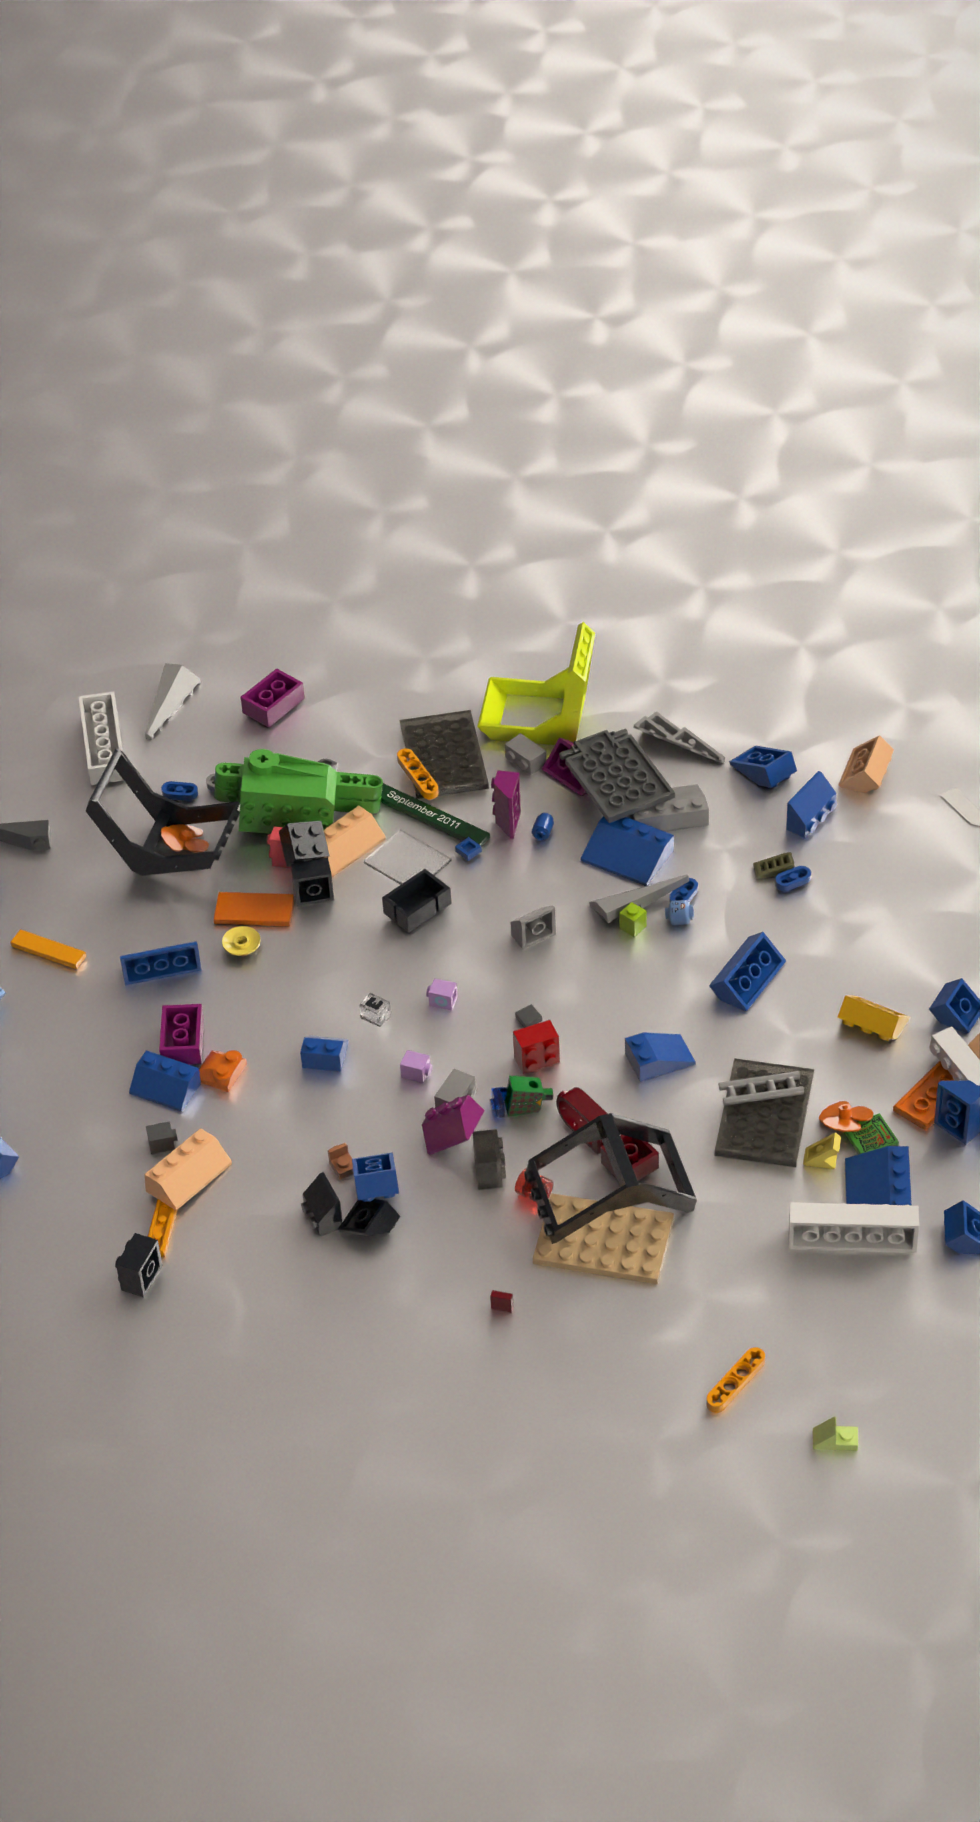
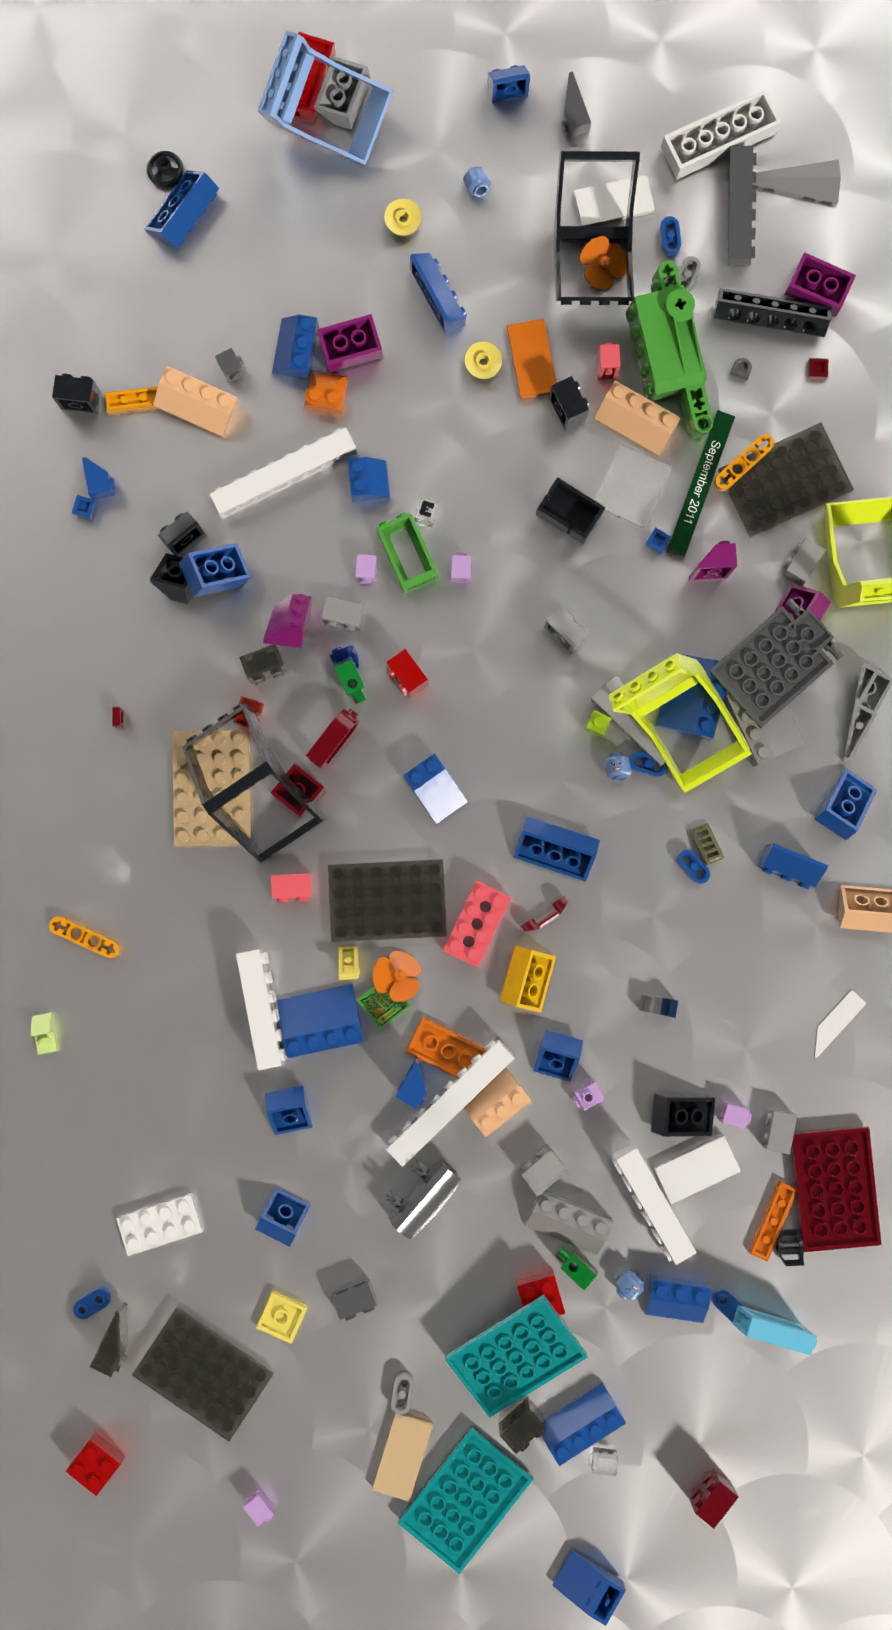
camera: 70 degrees right, 40 degrees up
light orange tile [10,929,87,969] -> none
brick [279,821,330,867] -> none
nougat bracket [328,1143,354,1179] -> none
dark grey tile [515,1004,542,1028] -> none
blue brick [531,813,554,840] -> none
light grey bar [718,1071,804,1106] -> none
none -> blue plate [72,495,97,519]
none -> blue slope [82,457,117,499]
none -> white brick [210,427,357,519]
none -> coral brick [271,873,312,902]
none -> bright green piece [376,513,439,594]
none -> light yellow dish [384,198,422,236]
none -> coral brick [443,881,511,967]
none -> medium blue head [463,167,490,197]
none -> dark red bar [520,896,568,932]
none -> white tile [574,175,655,226]
none -> neon yellow window [608,653,751,793]
none -> leg [639,995,678,1018]
none -> black brick [713,288,832,337]
none -> dark grey brick [728,145,757,266]
none -> dark red tile [808,358,829,379]

